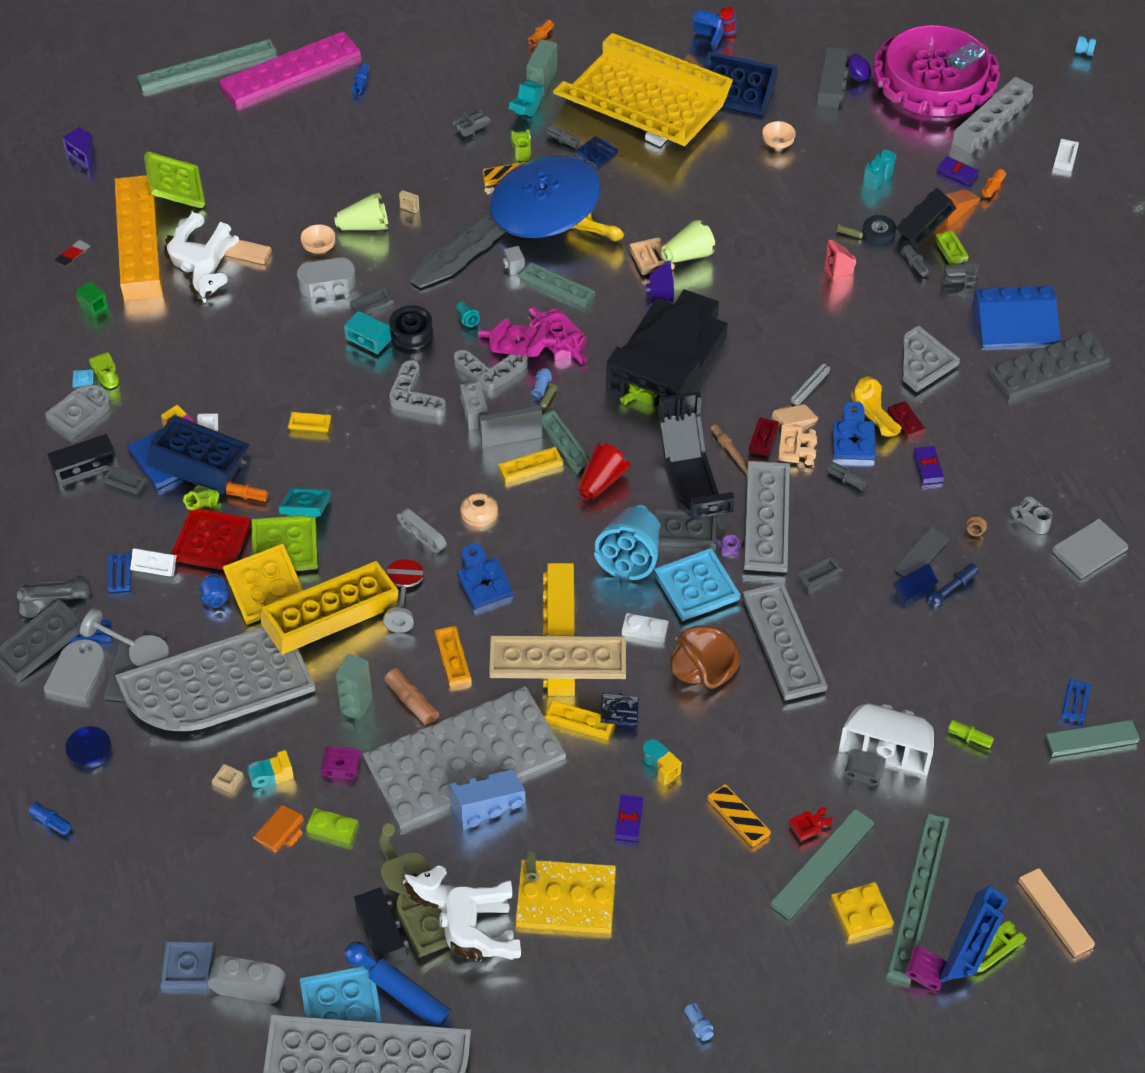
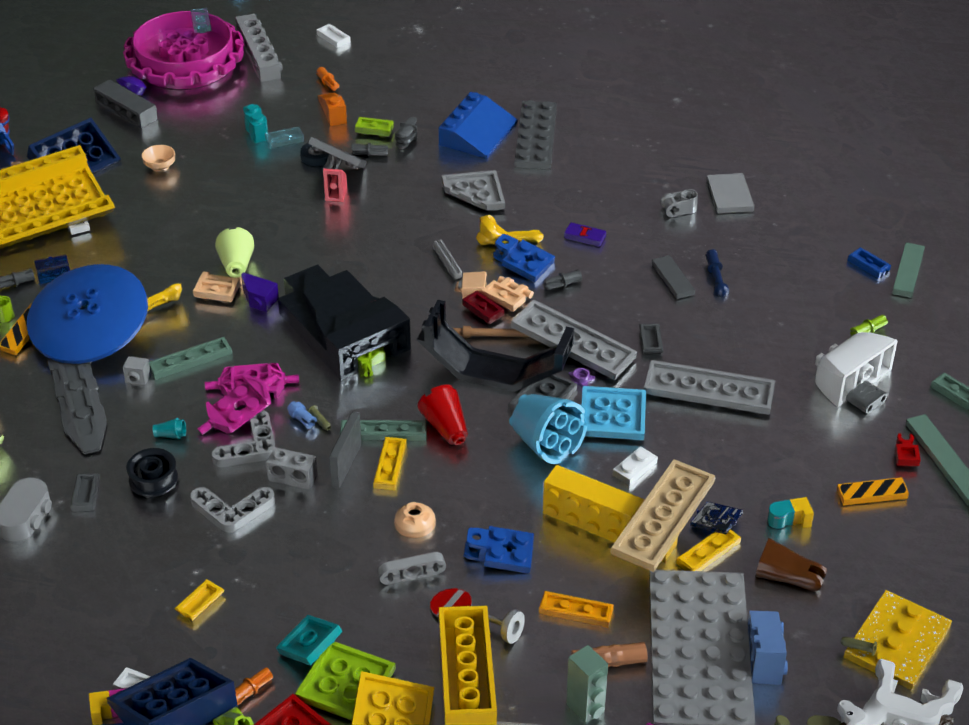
camera: 60 degrees left, 10 degrees down
teal brick [344,311,391,354] -> none
dark purple tile [615,795,644,841] -> none
dark orange piece [670,625,741,689] -> none
olive piece [836,223,864,238] -> none
dark red plate [887,401,926,440] -> none
clear blue tile [892,563,939,602] -> none
black brick [896,188,957,249] -> none
dark purple tile [937,156,979,185] -> none
medium nougat plate [966,515,987,536] -> none
none -> clear light blue plate [265,127,304,149]
none -> dark grey plate [308,137,367,170]
none -> reddish brown piece [755,538,827,591]

